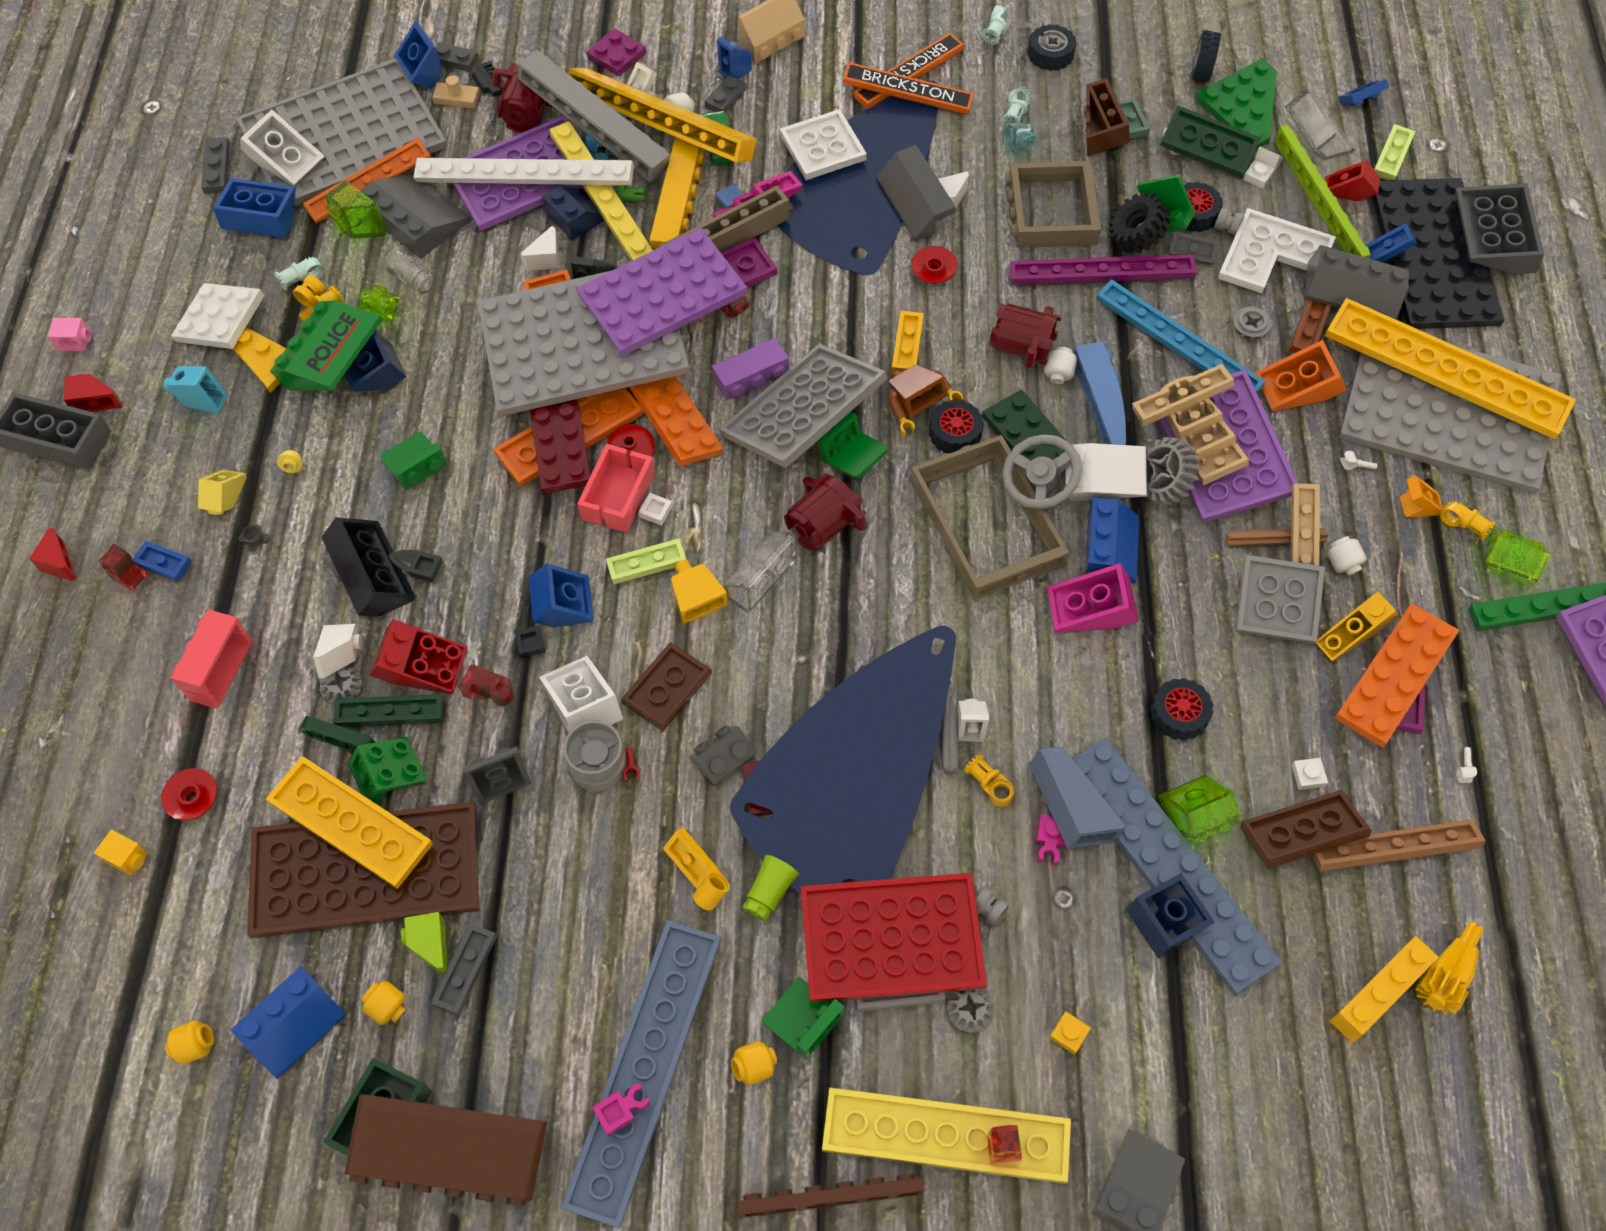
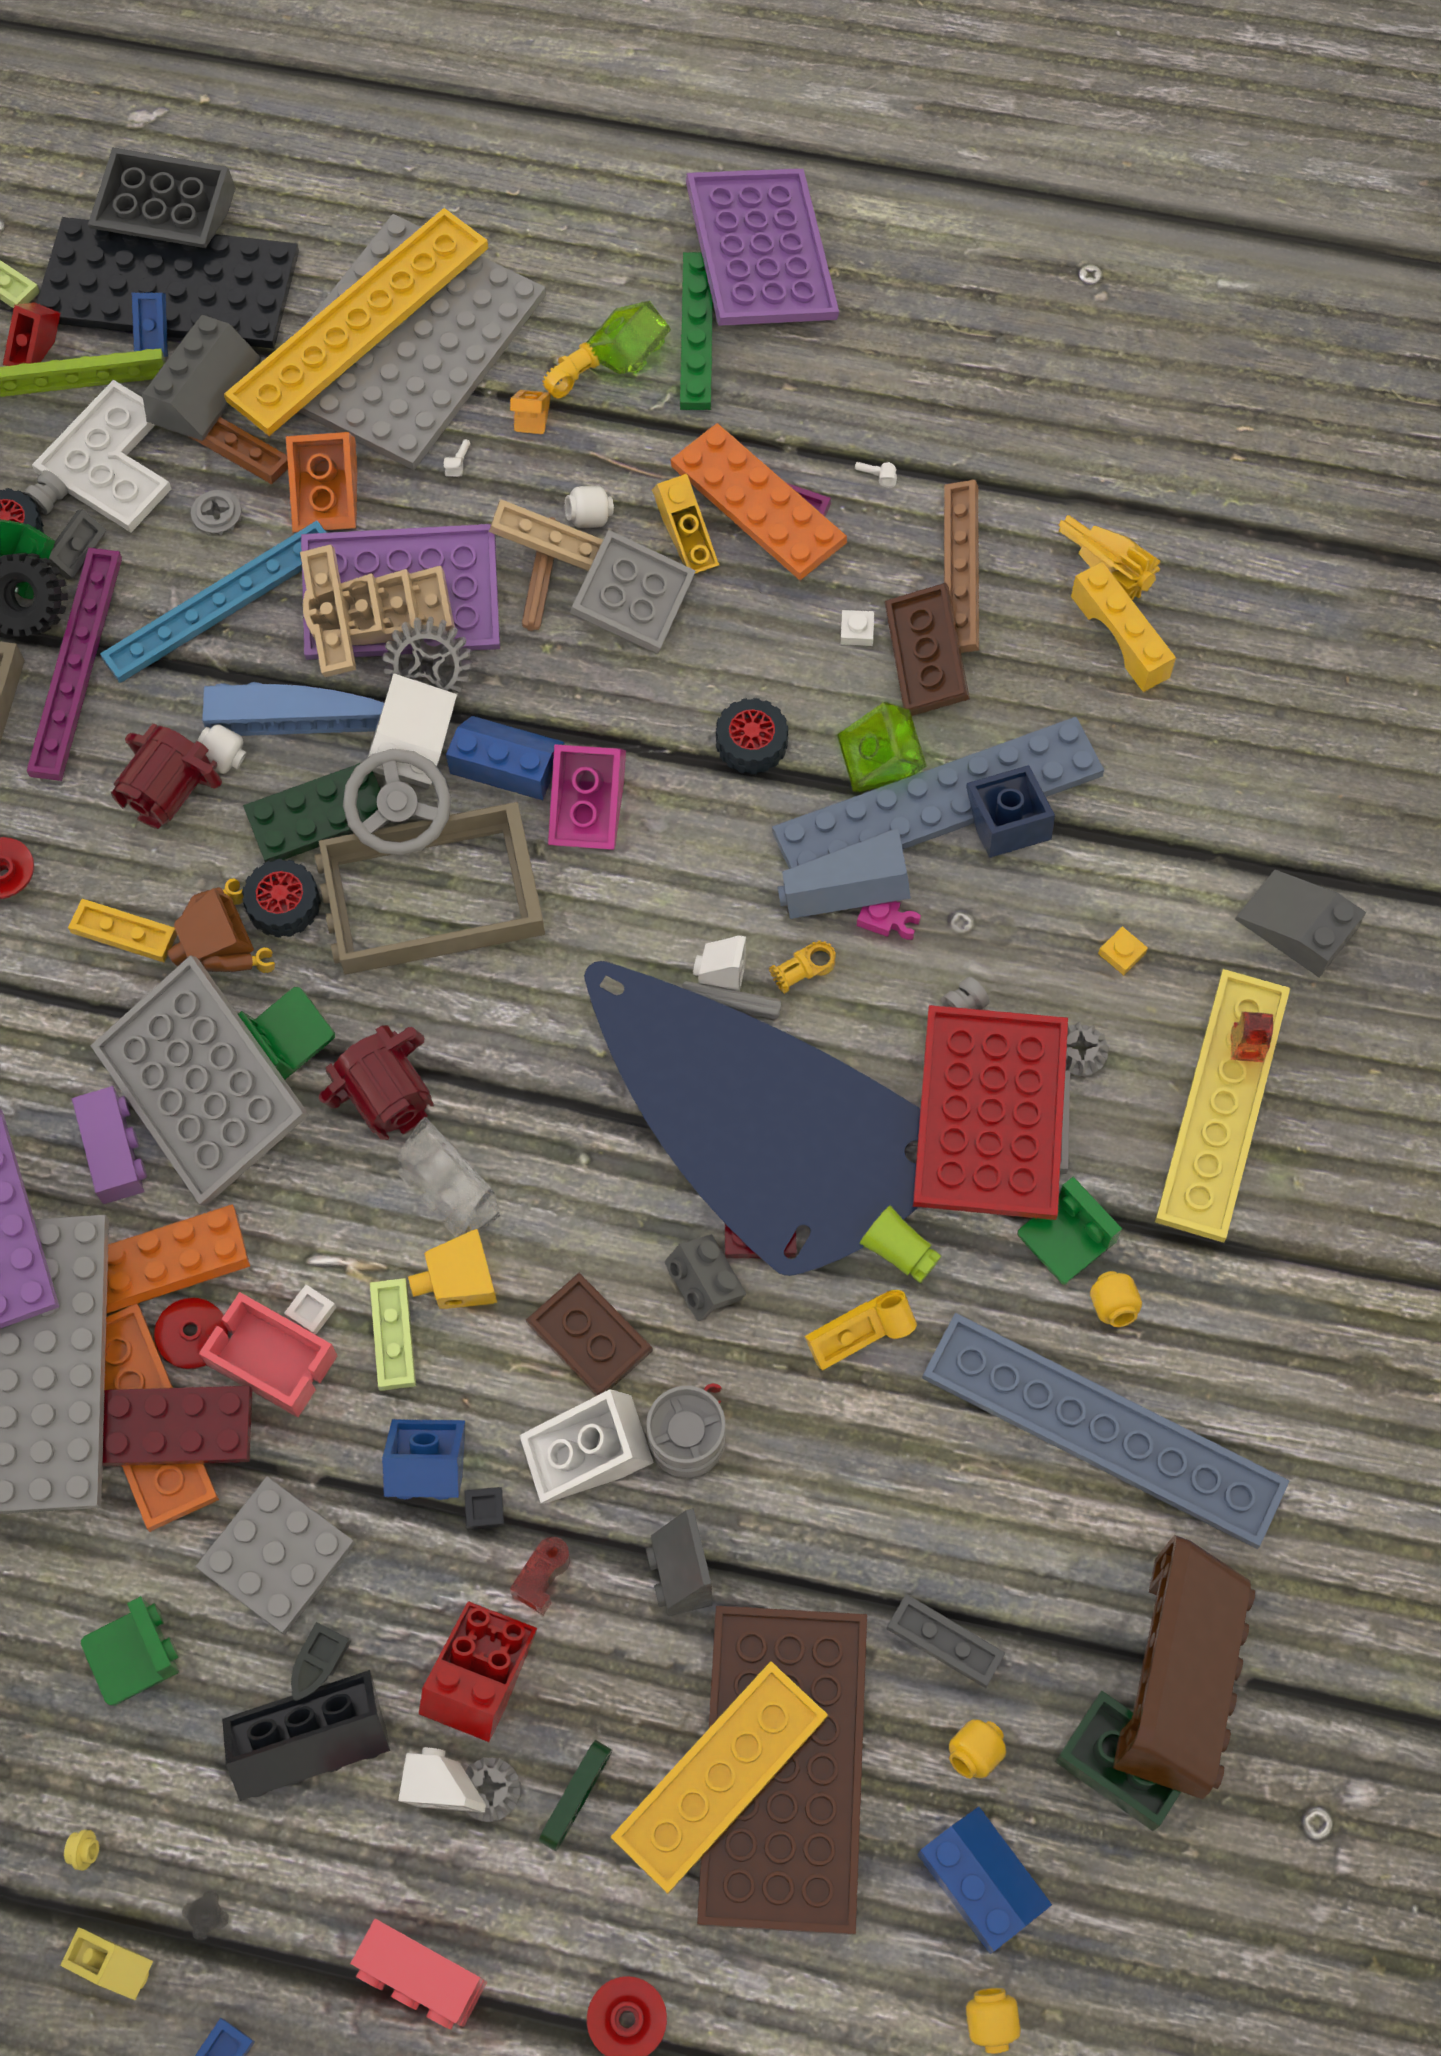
camera: 80 degrees left, 5 degrees up
dark green plate [333,694,444,727] -> none
green bracket [348,737,427,806] -> none
lime slope [401,912,448,976] -> none
dark pink plate [592,1084,650,1136] -> none
reddish brown plate [737,1173,924,1219] -> none
none -> light grey plate [195,1477,355,1635]

